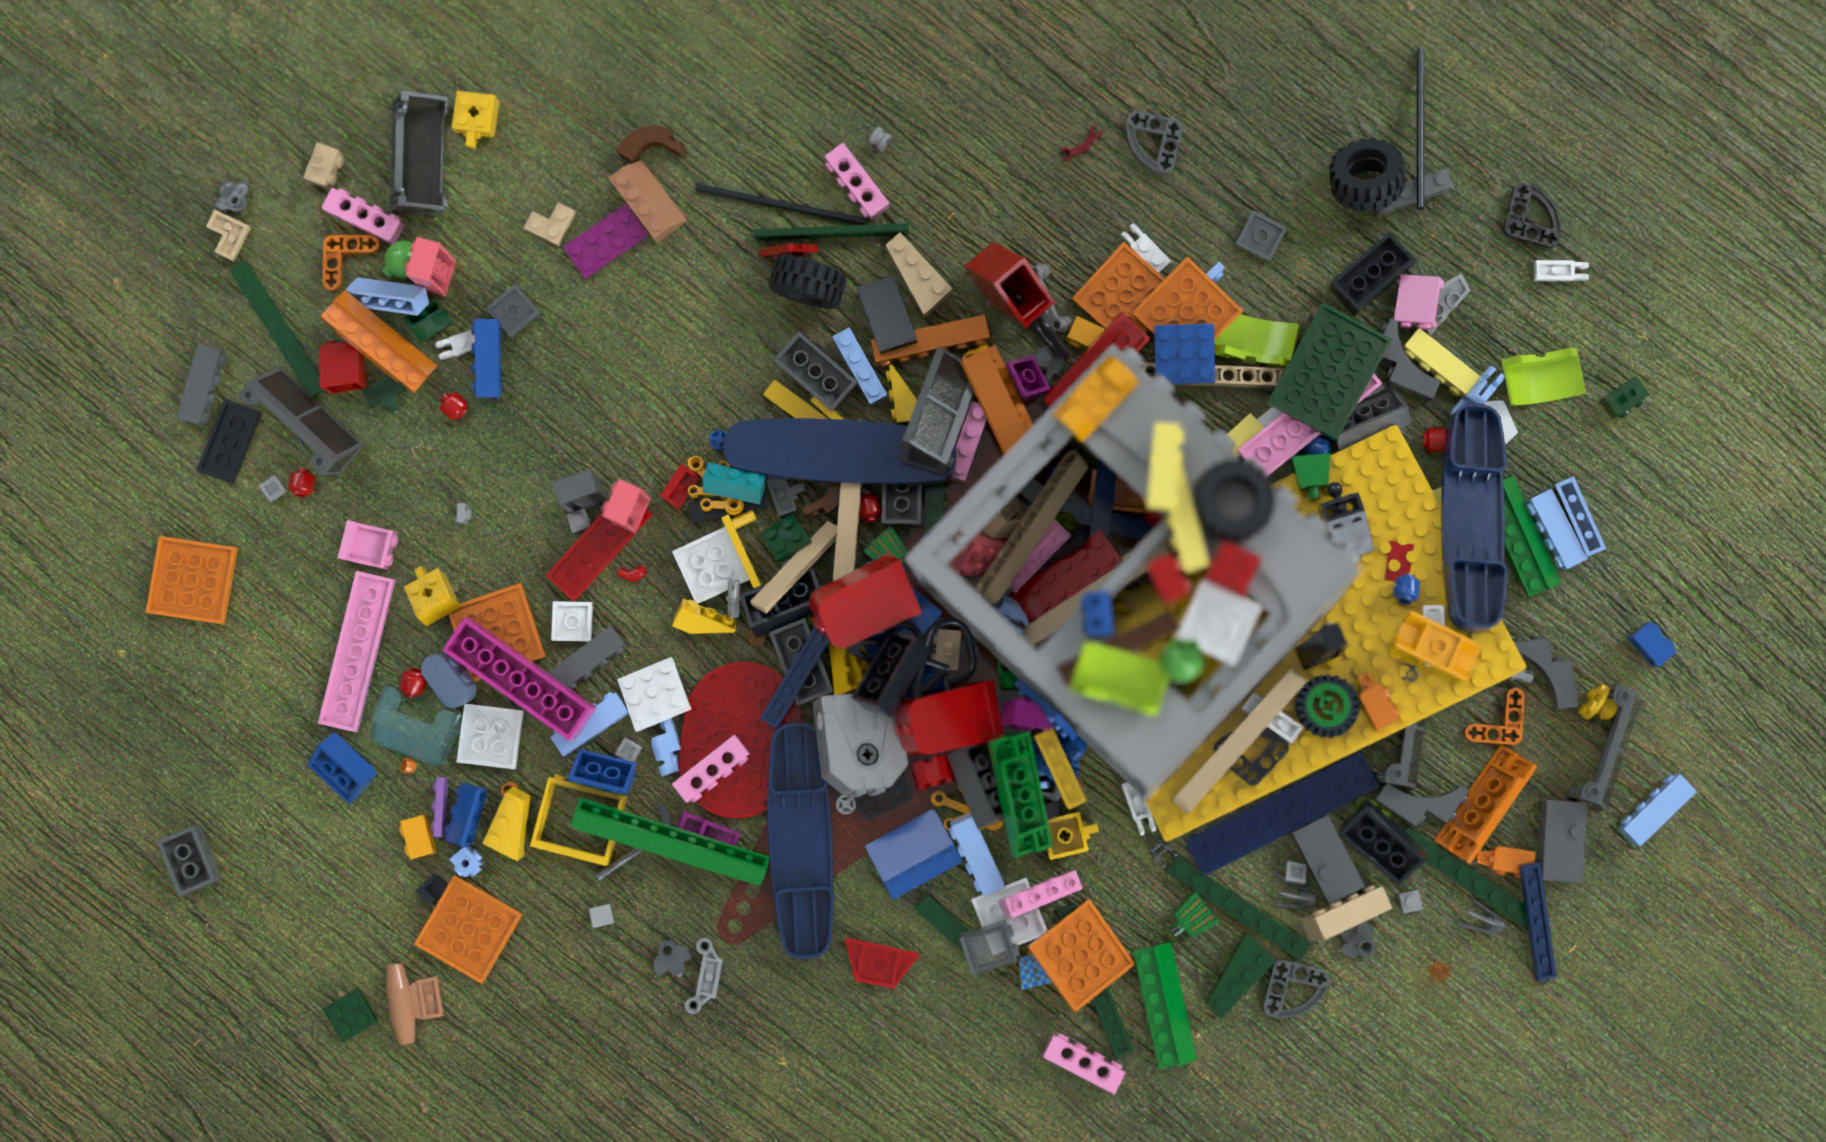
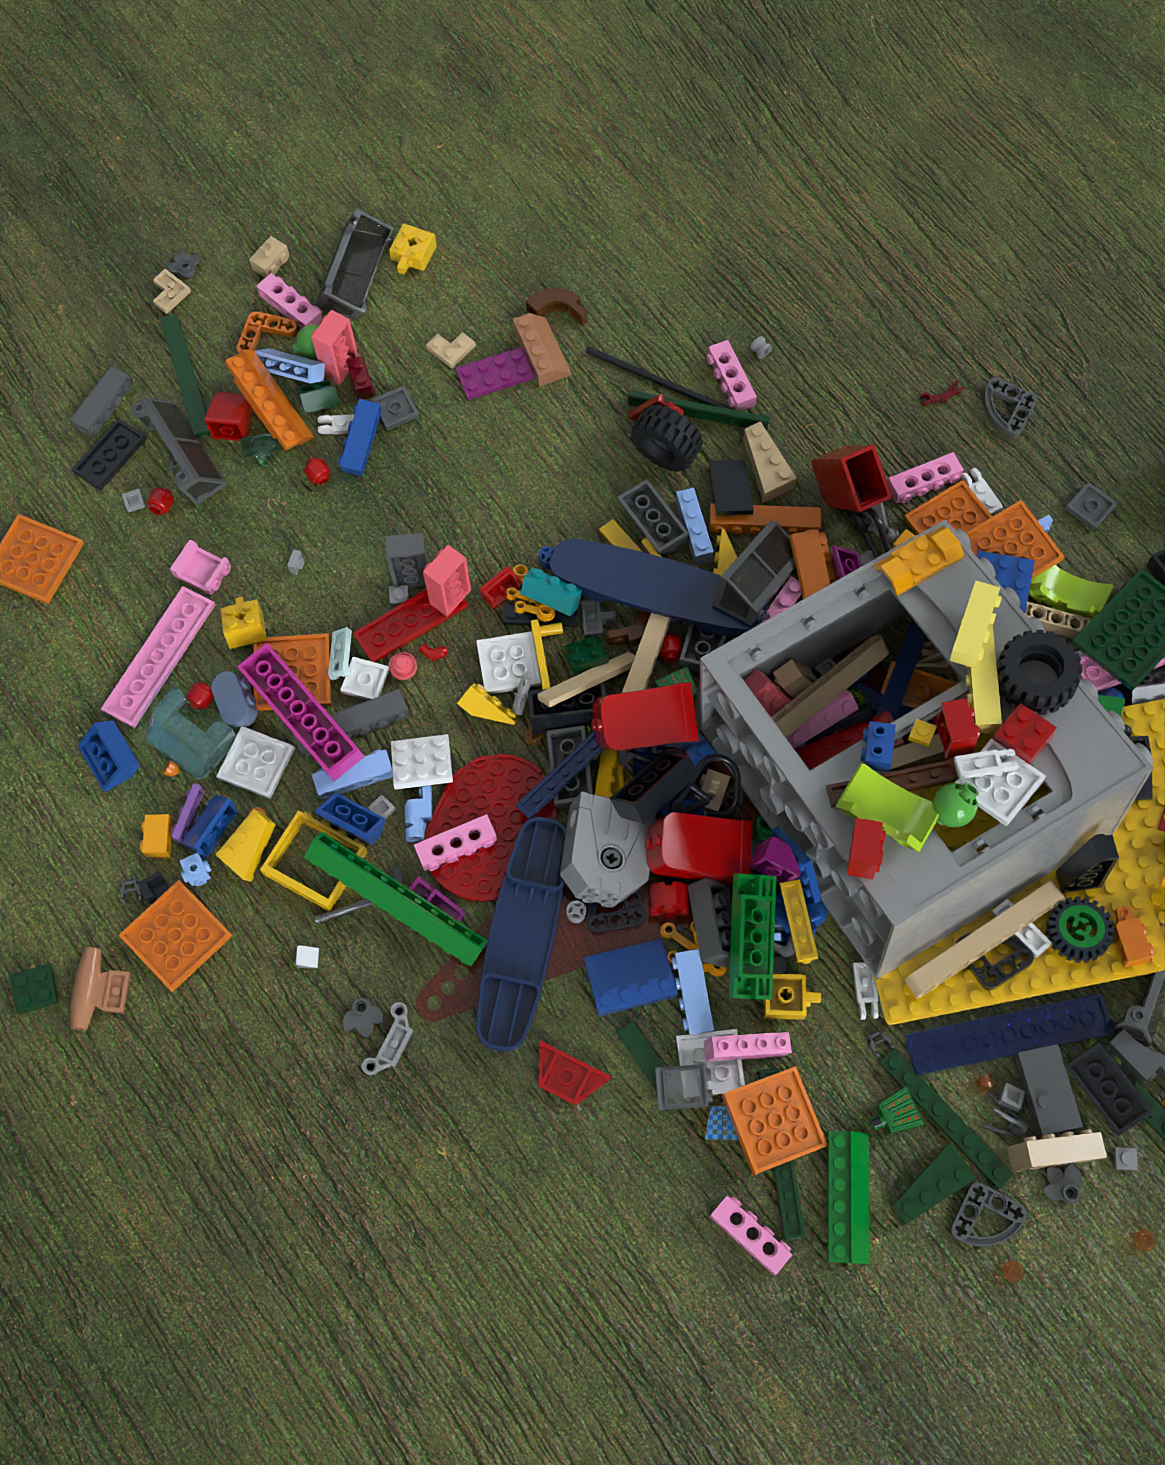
camera: 10 degrees right, 15 degrees down
none -> dark grey piece [120,876,143,904]
none -> light aqua plate [328,627,352,680]
none -> dark red brick [347,356,375,400]
none -> coral plate [389,652,417,680]
none -> red brick [847,818,886,879]
none -> bright pink brick [887,452,964,504]
none -> yellow plate [908,719,937,747]
none -> white hinge [953,749,1019,780]
none -> clear orange plate [975,1075,996,1091]
none -> clear orange plate [1002,1260,1024,1283]

